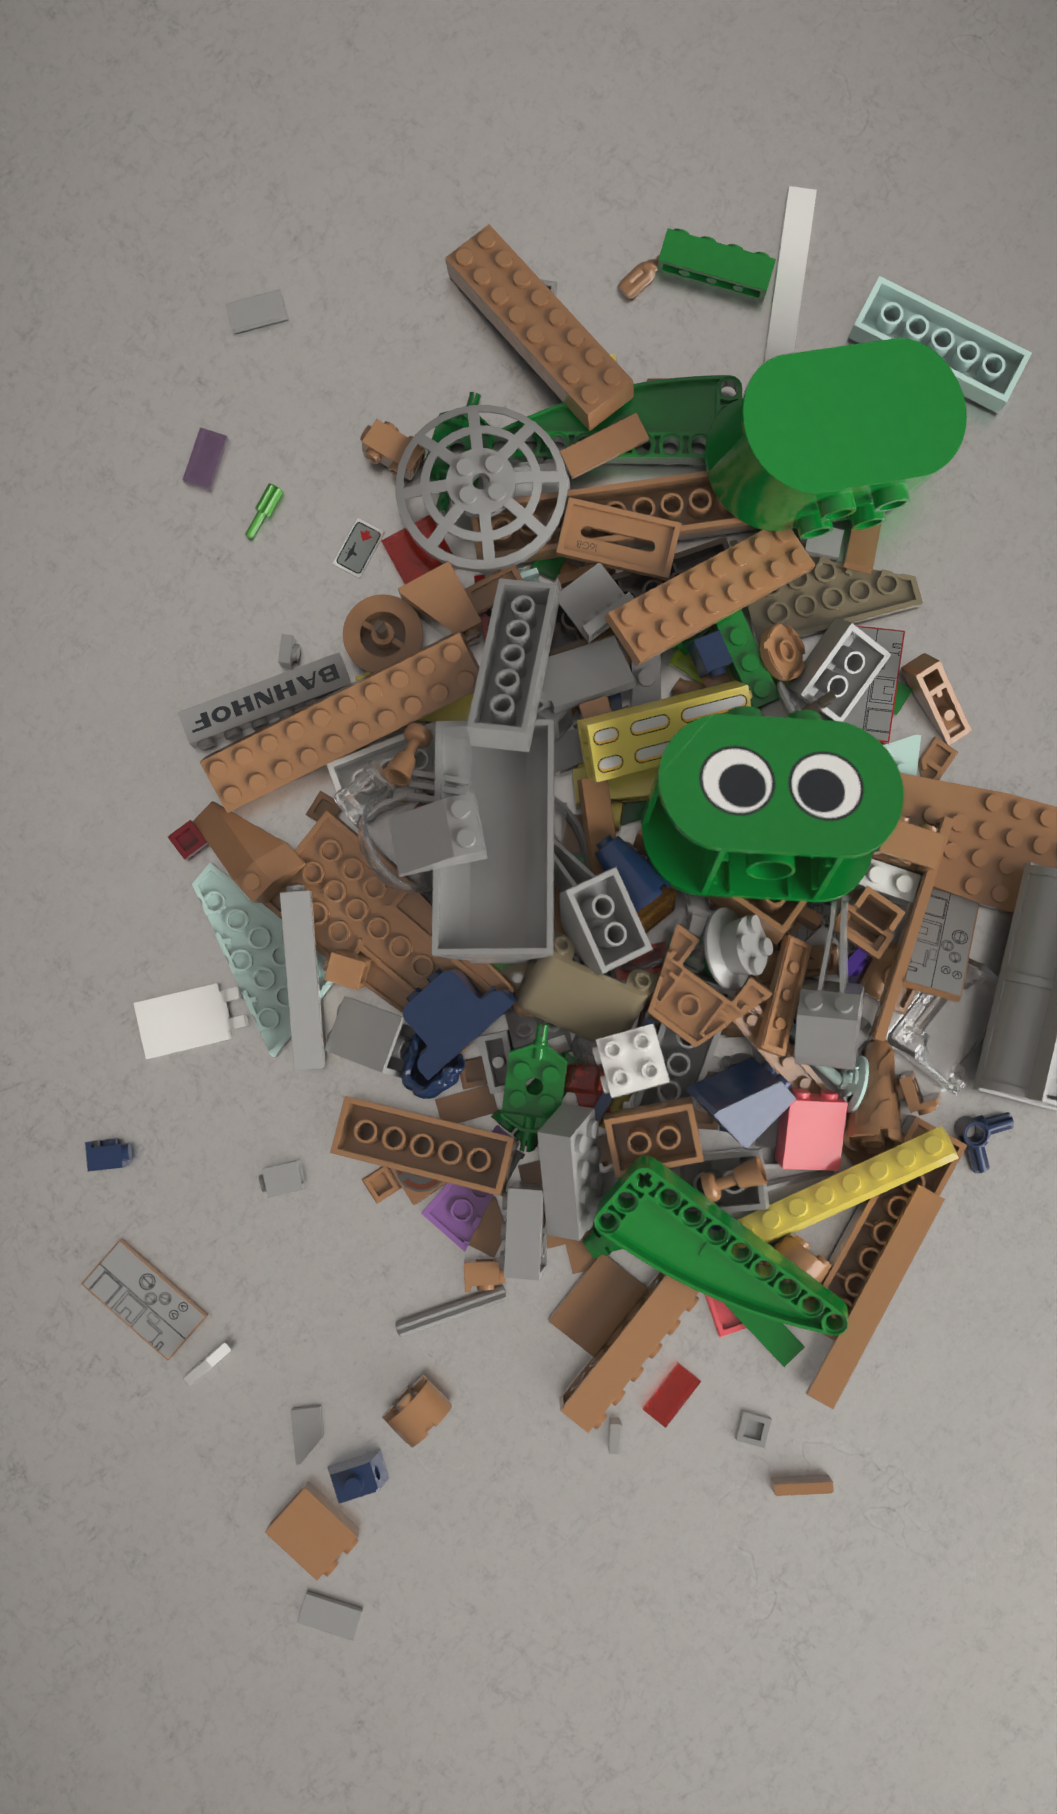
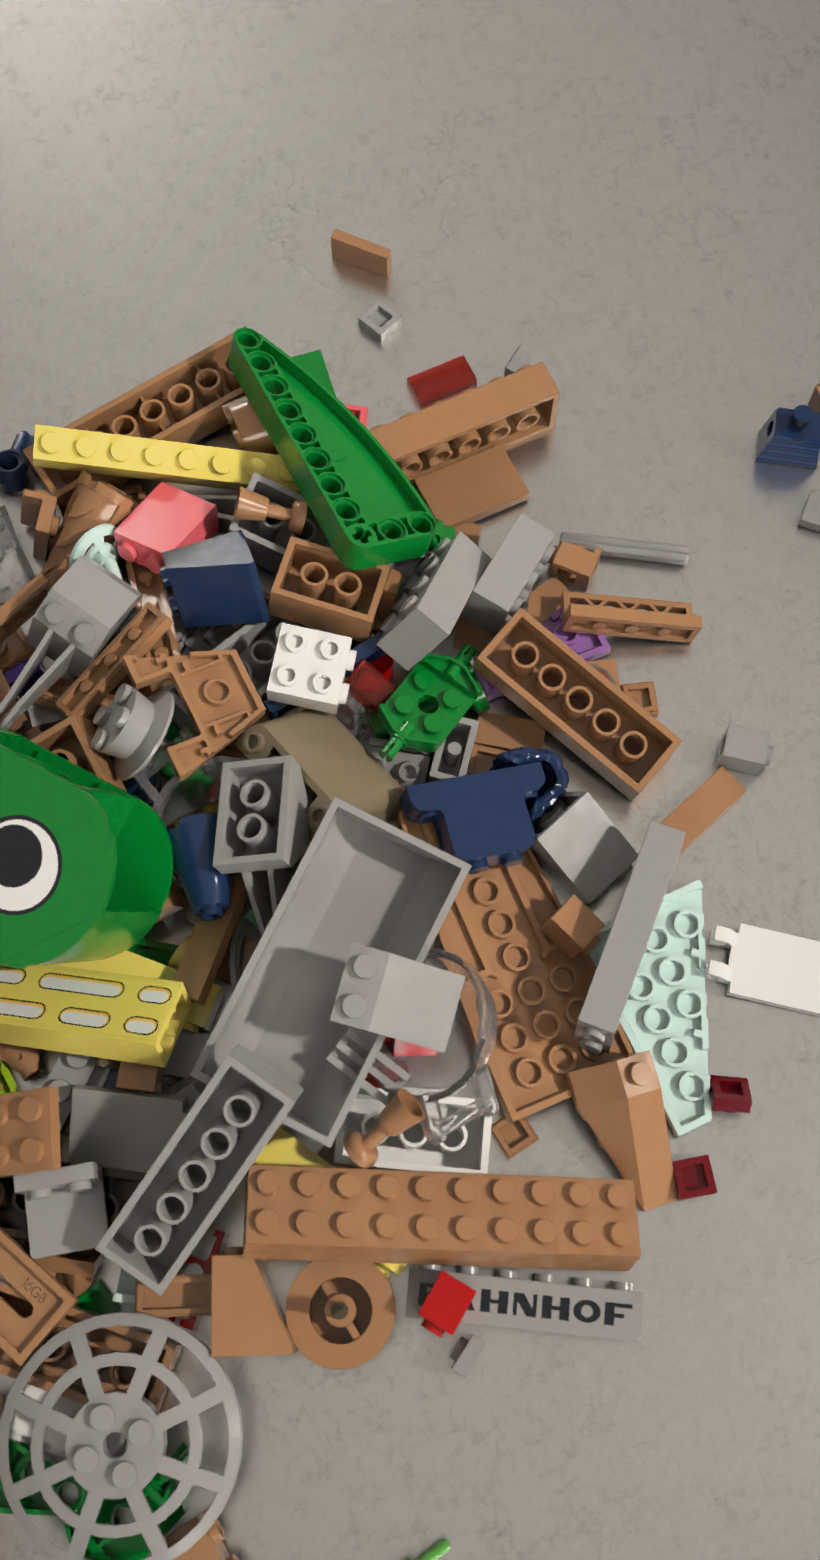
camera: 150 degrees left, 15 degrees down
sticker [333,517,385,578] -> none
clear red tile [381,515,453,585] -> none
medium nougat brick [382,1375,452,1447] -> none
medium nougat tile [806,1184,945,1409] -> none
none -> medium nougat tile [377,569,403,618]
none -> red brick [418,1270,477,1338]
none -> medium nougat fence [561,591,702,643]
none -> medium nougat tile [661,766,747,855]
none -> dark red plate [709,1075,752,1113]

